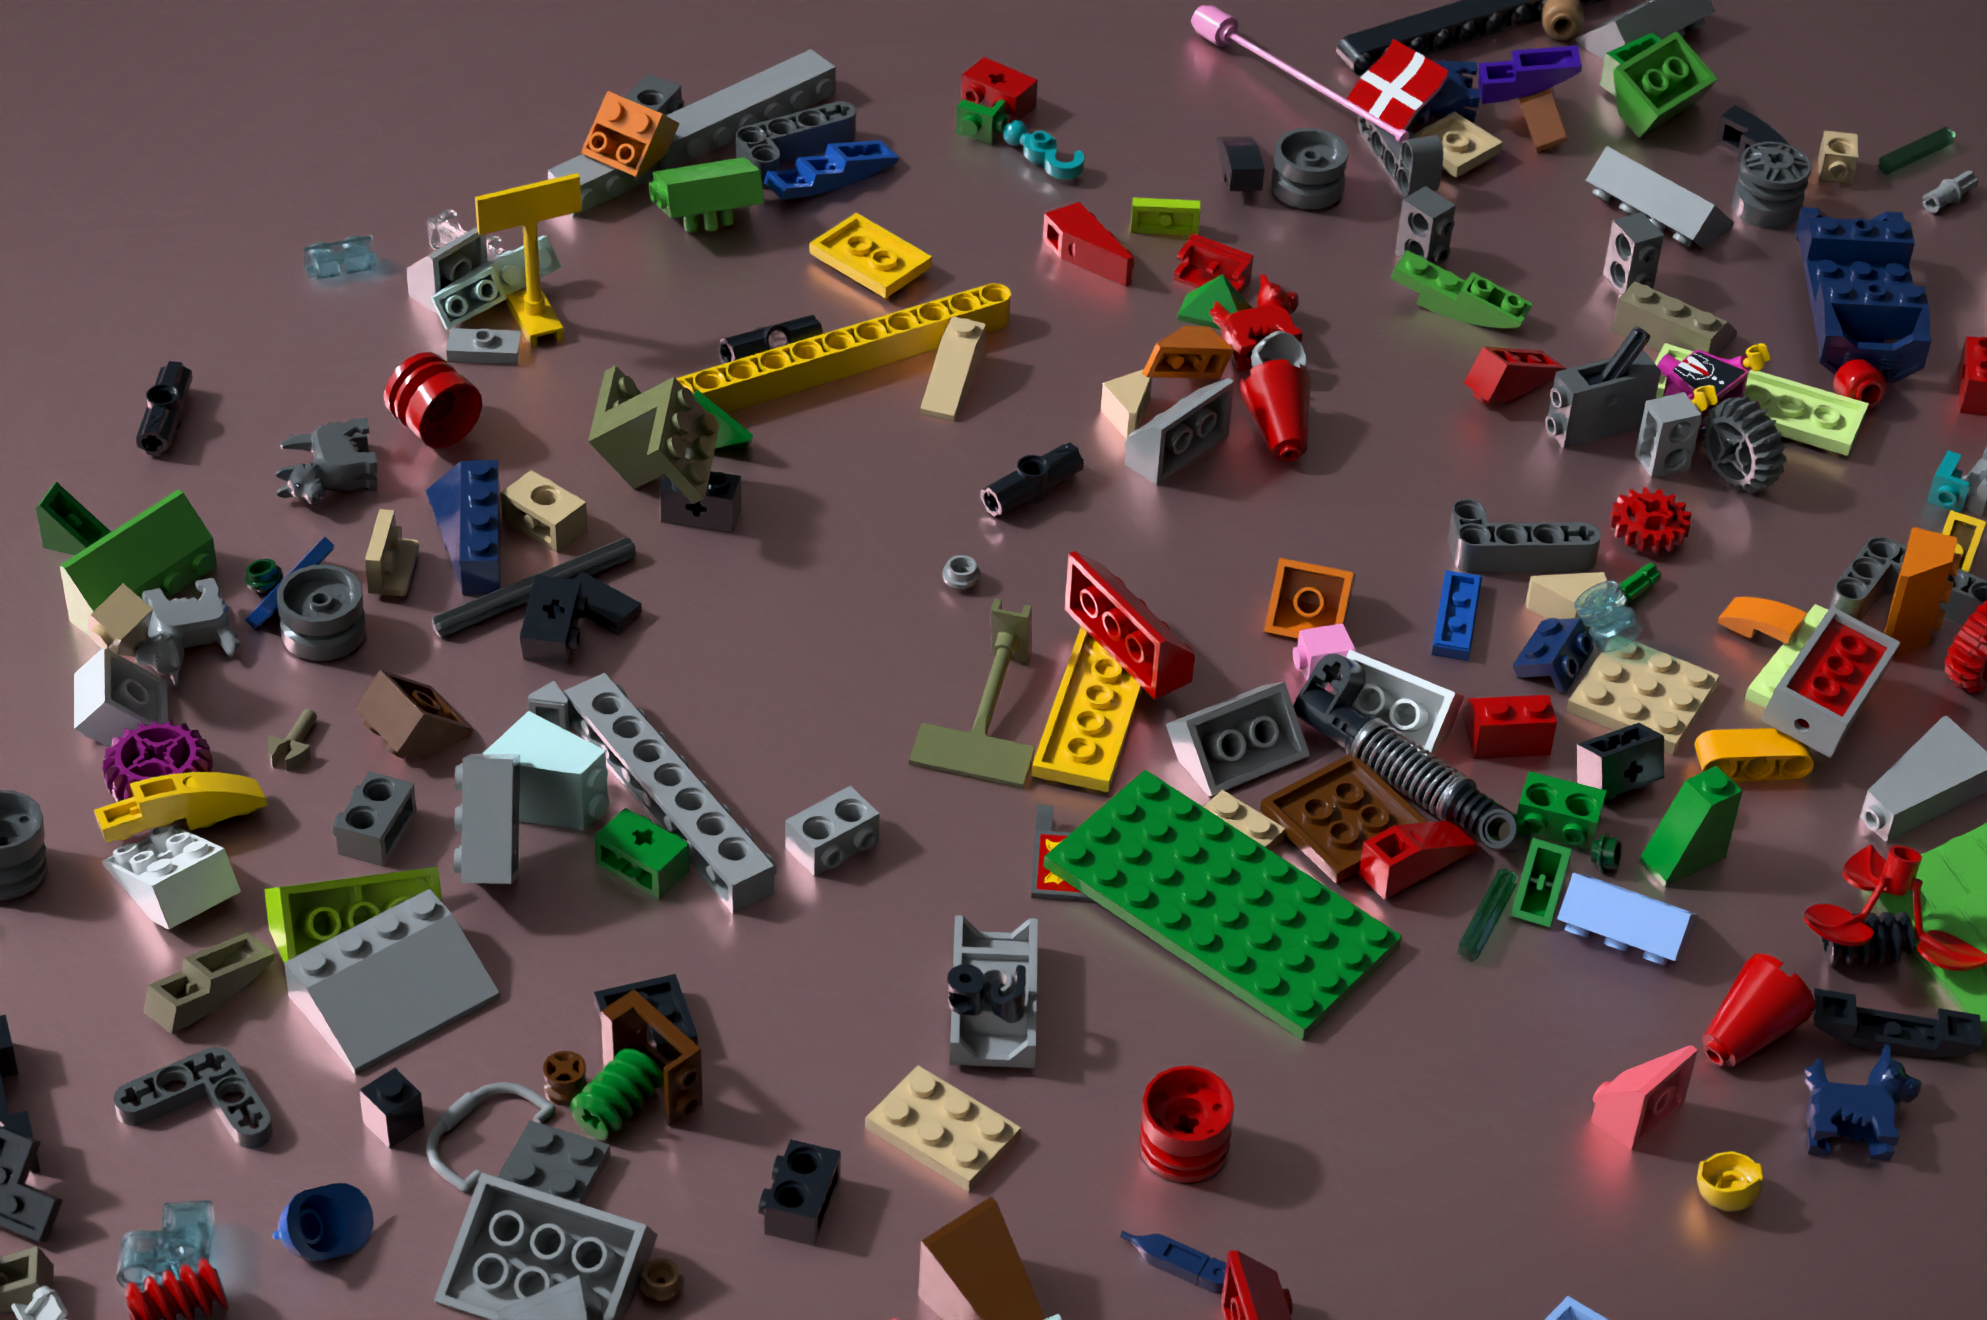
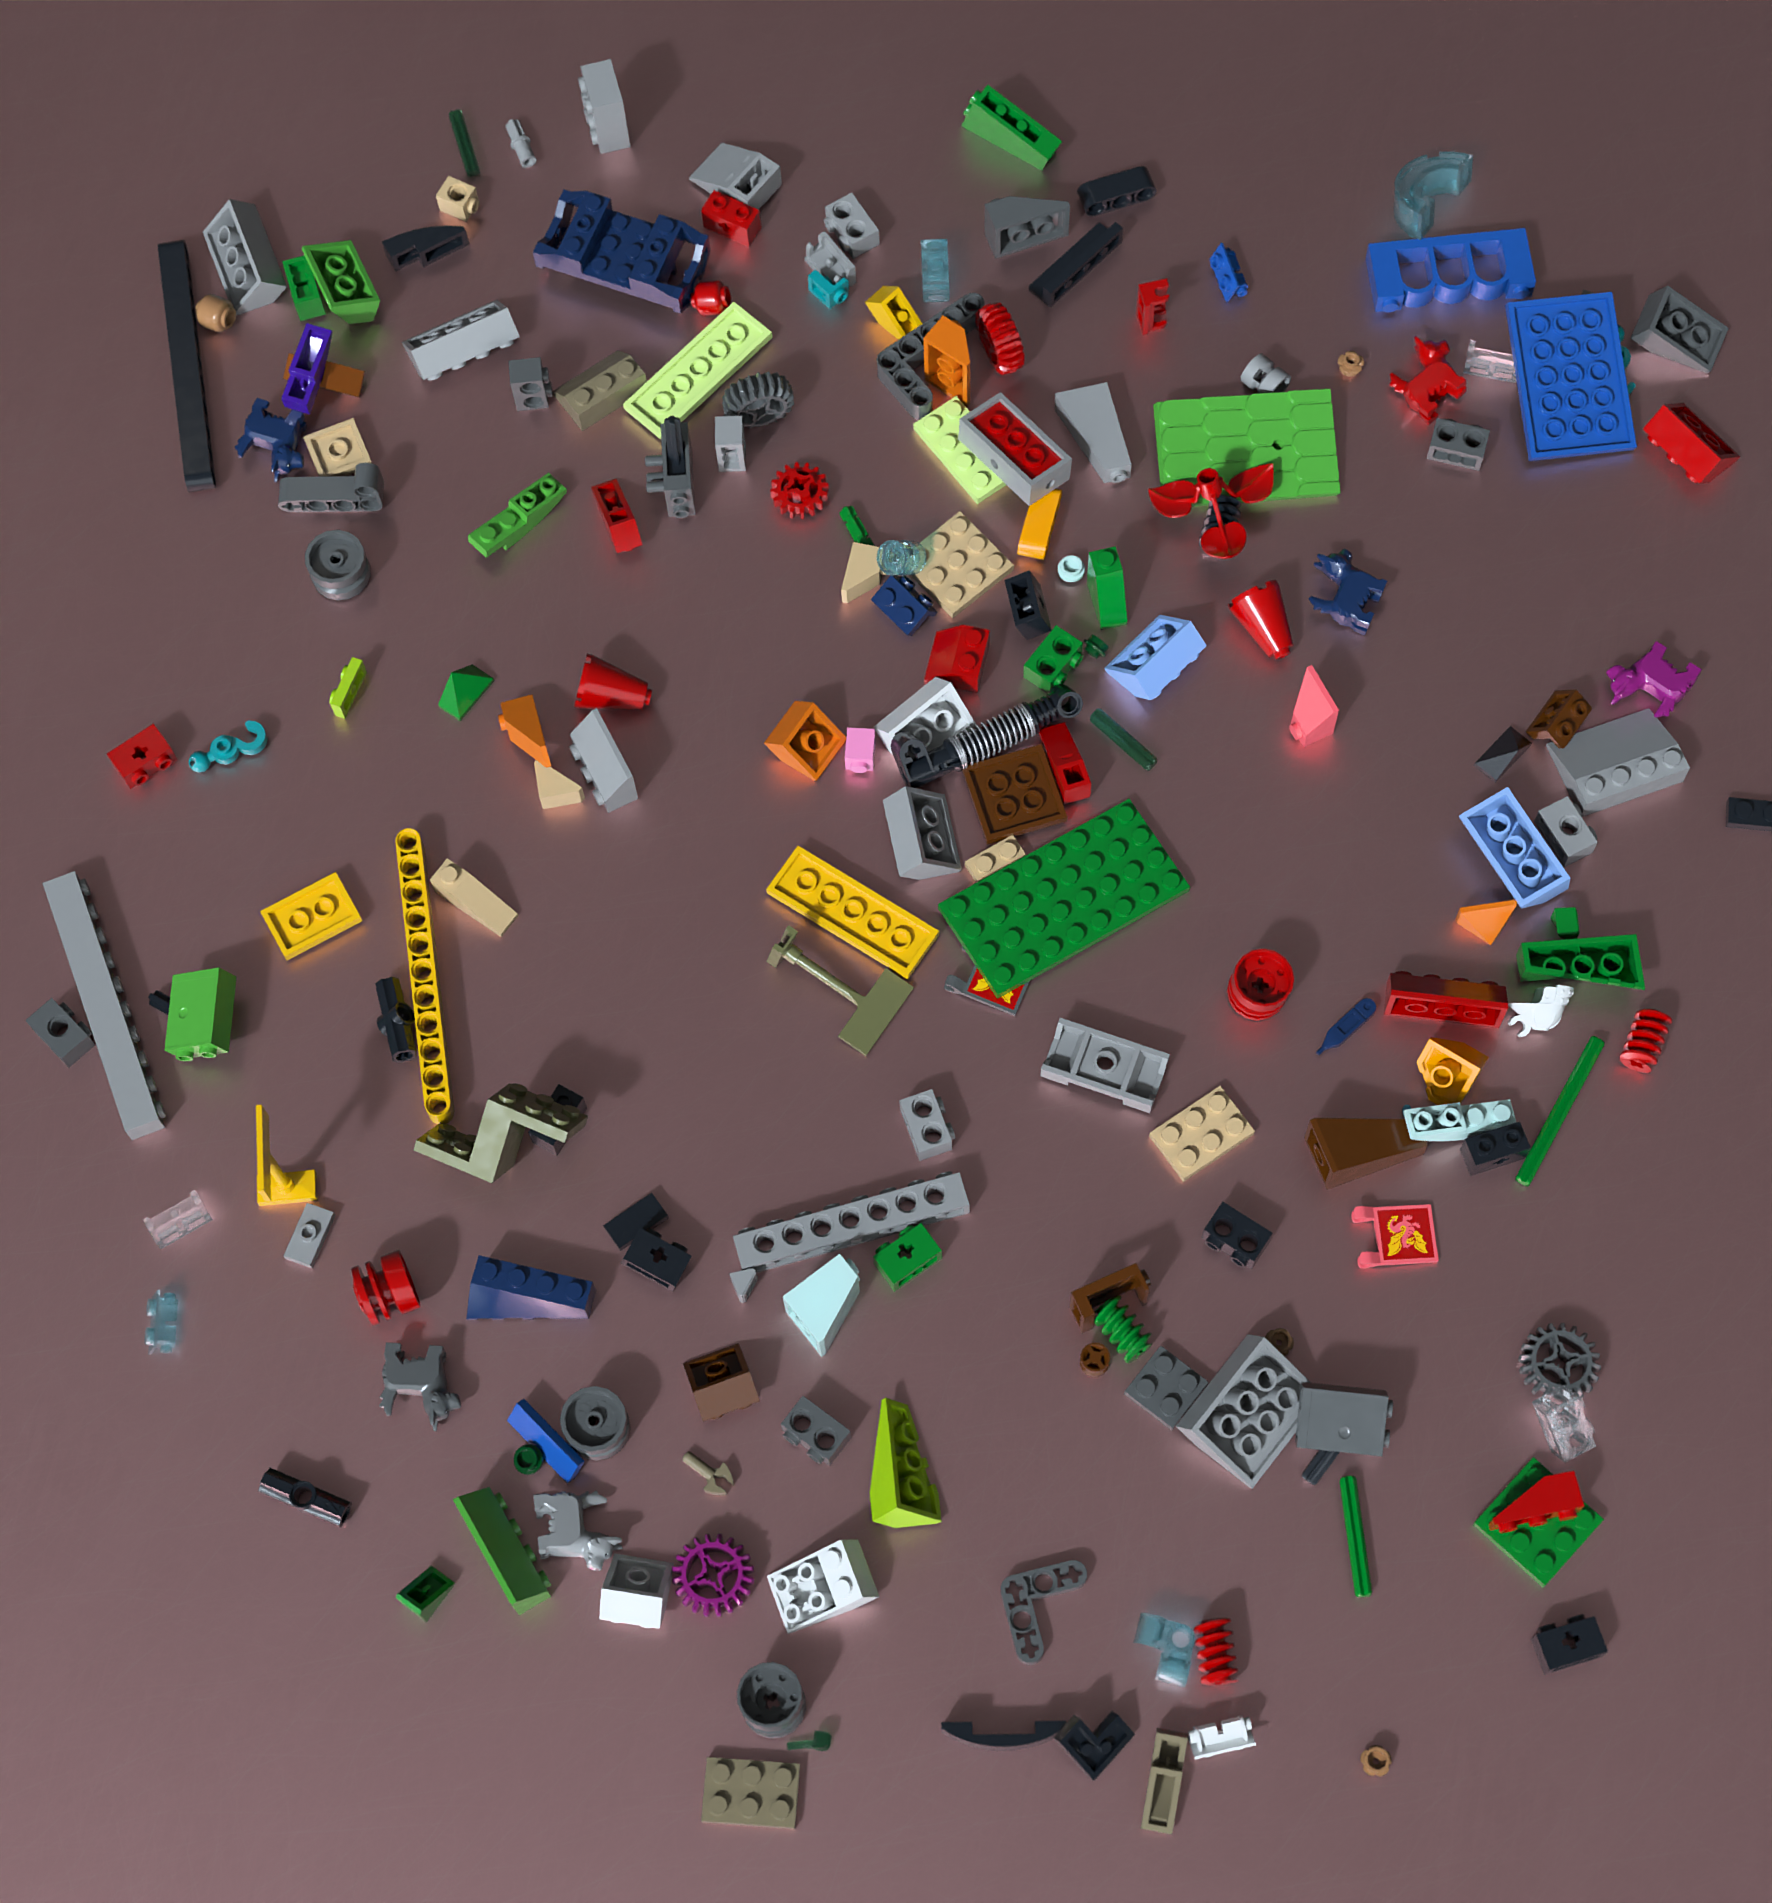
camera: 65 degrees left, 25 degrees up
tan slope [87,583,153,657] -> none
yellow slope [94,772,268,843] -> none
dark tan slope [144,932,275,1034] -> none
blue piece [272,1183,374,1261] -> none
light grey slope [284,889,500,1075] -> none
black brick [359,1068,425,1149] -> none
tan bracket [365,509,419,596] -> none
light grey slope [406,227,487,314] -> none
light grey piece [426,1082,556,1192] -> none
light aqua slope [431,236,561,330] -> none
dark grey axle [432,537,636,637] -> none
light grey brick [454,754,520,884] -> none
tan brick [500,470,587,552] -> none
orange slope [581,91,680,178] -> none
black plate [594,974,698,1055] -> none
green slope [693,390,754,451] -> none
dark grey beam [736,101,856,189] -> none
blue slope [764,140,899,200] -> none
light grey plate [942,555,980,589] -> none
black leg [947,964,1026,1023] -> none
green bracket [956,99,1009,144] -> none
black piece [980,442,1084,517] -> none
red slope [1043,201,1135,286] -> none
red slope [1065,551,1195,699] -> none
red hinge [1173,233,1254,294] -> none
flag [1191,5,1449,143] -> none
red animal [1209,274,1302,372] -> none
black slope [1216,136,1265,191] -> none
light grey hair [1251,331,1308,369] -> none
dark grey brick [1395,186,1456,265] -> none
blue tile [1431,570,1482,661] -> none
dark grey beam [1448,499,1601,573] -> none
green slope [1510,837,1572,927] -> none
torso [1657,343,1771,429] -> none
yellow hair [1697,1151,1764,1212] -> none
orange slope [1717,597,1807,644] -> none
dark grey wheel [1732,141,1811,229] -> none
black slope [1812,988,1983,1058] -> none

